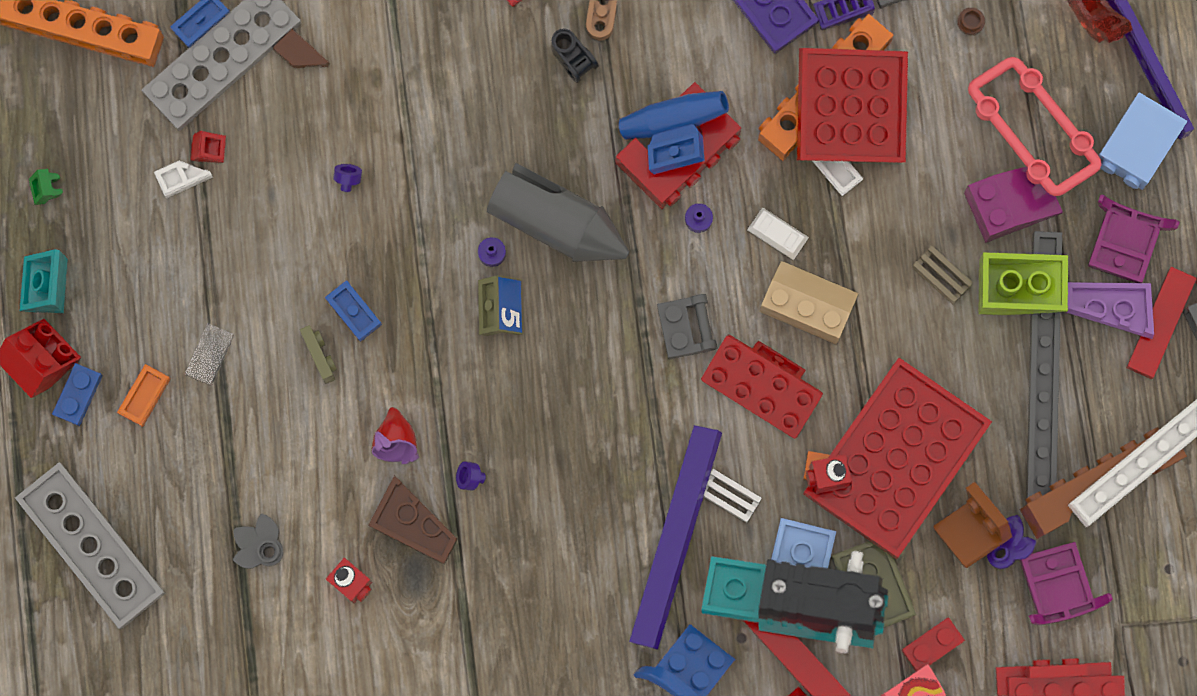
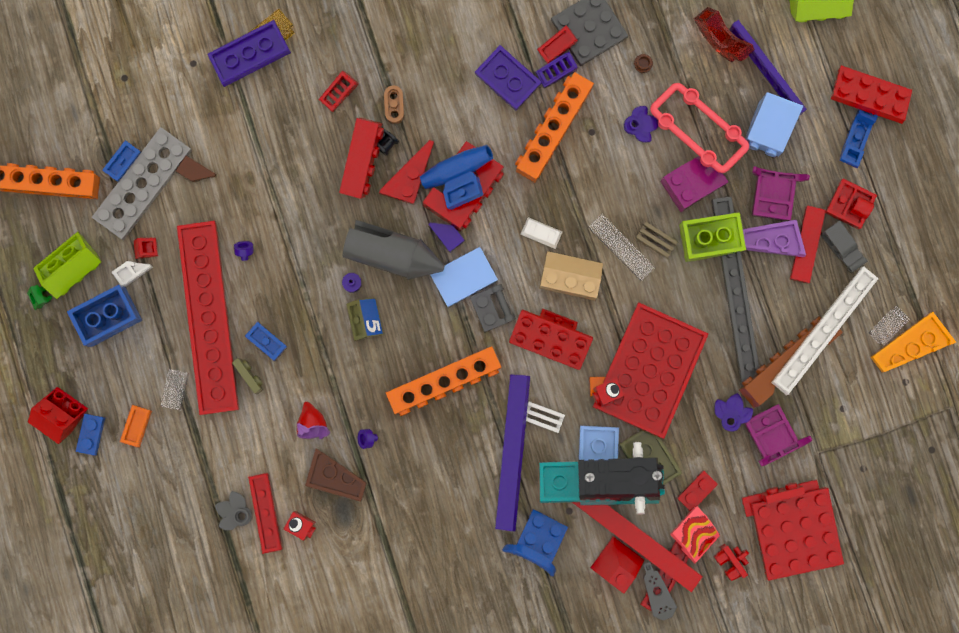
camera: 15 degrees left, 5 degrees up
light grey plate [15,462,166,630] -> none
teal slope [20,249,68,313] -> none
dark purple tile [685,203,713,233] -> none
red plate [797,48,908,163] -> none
white tile [813,161,863,196] -> none
dark orange bracket [934,482,1012,568] -> none
none -> lime slope [33,232,101,299]
none -> blue brick [67,284,143,347]
none -> red plate [177,221,239,415]
none -> red tile [248,473,283,554]
none -> red brick [339,118,384,199]
none -> red wing [379,140,434,205]
none -> orange brick [386,346,501,416]
none -> dark purple tile [428,222,465,252]
none -> light blue tile [430,247,498,307]
none -> clear plate [588,214,656,281]
none -> dark purple plate [624,106,659,143]

